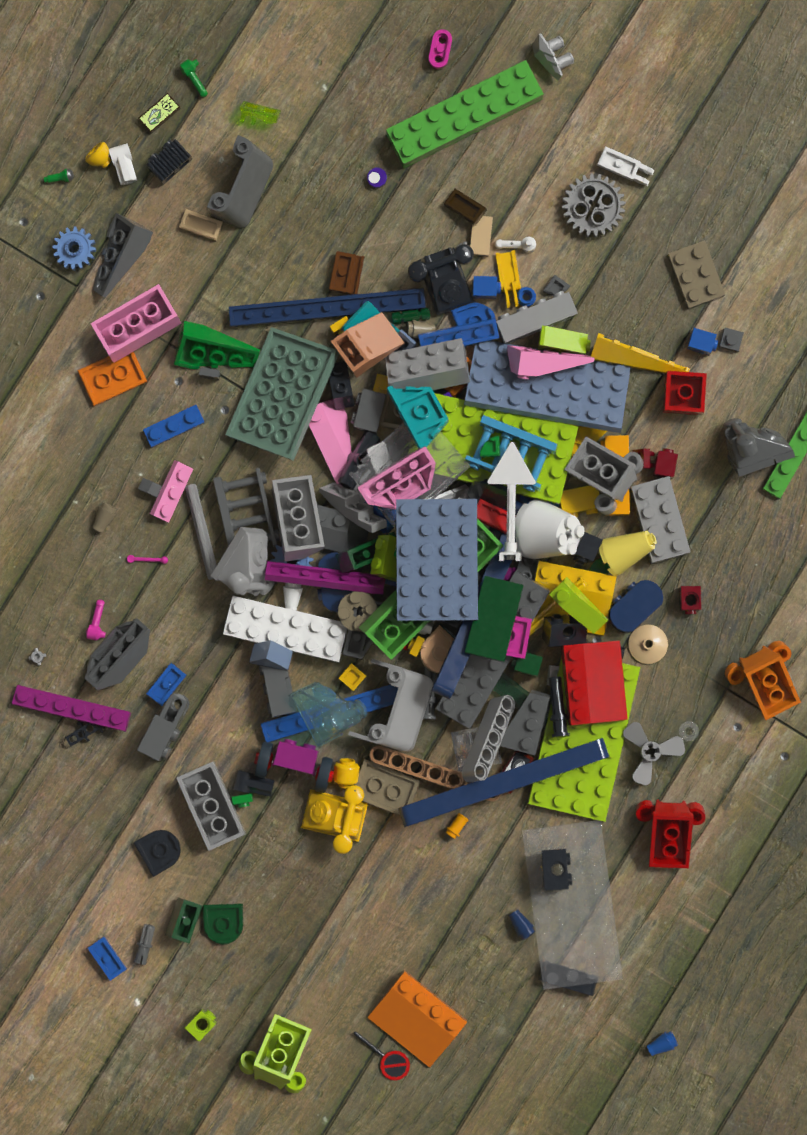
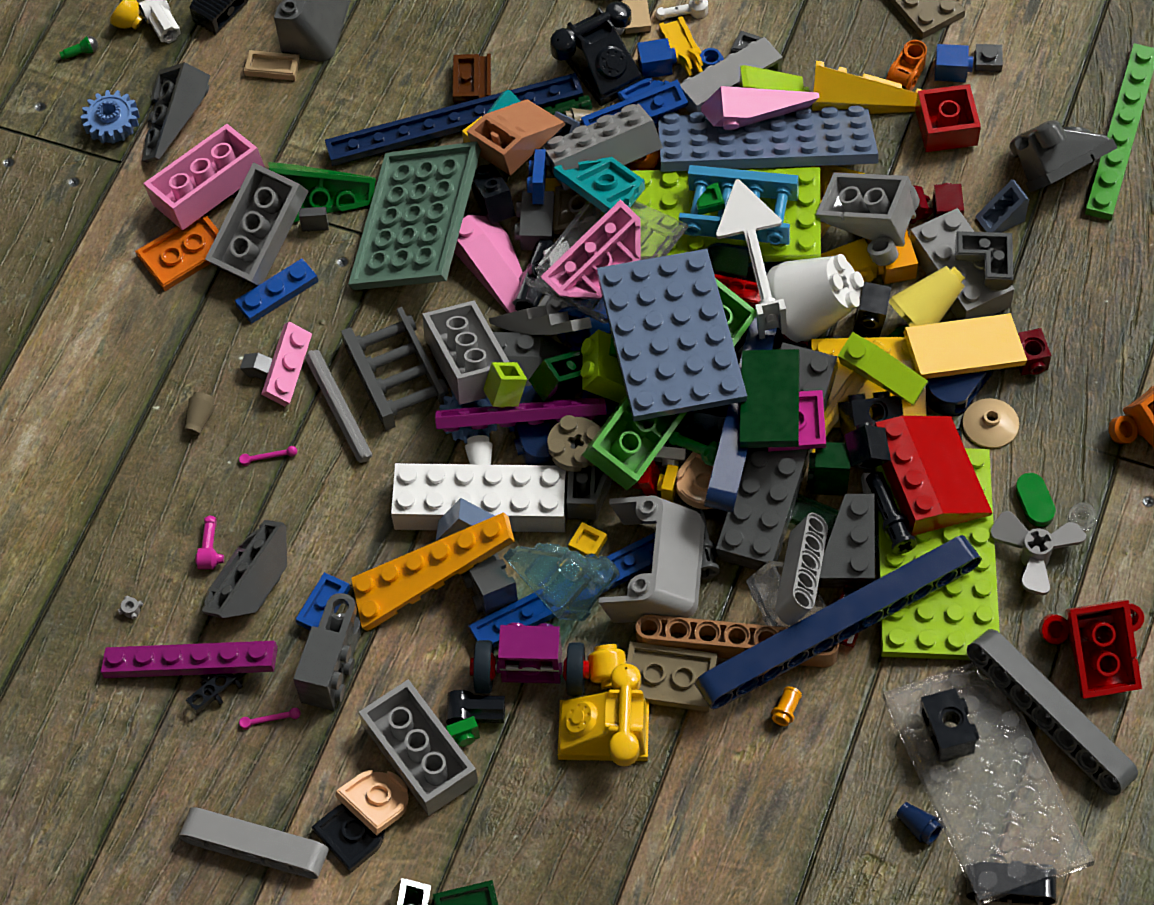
camera: 10 degrees left, 25 degrees down
light grey piece [211,527,274,596] -> none
none -> light grey beam [179,807,329,879]
none -> light grey brick [205,162,309,286]
none -> dark pink hinge [239,707,301,730]
none -> light nougat tile [335,770,409,835]
none -> light orange wing [351,512,515,631]
none -> lime brick [483,362,527,408]
none -> blue plate [527,149,547,204]
none -> green piece [668,431,719,466]
none -> black brick [844,423,891,470]
none -> orange piece [886,40,927,91]
none -> yellow tile [903,313,1027,379]
none -> dark grey brick [955,231,1013,290]
none -> dark grey beam [967,629,1138,796]
none -> sand blue slope [975,179,1029,233]
none -> green tile [1015,473,1056,527]

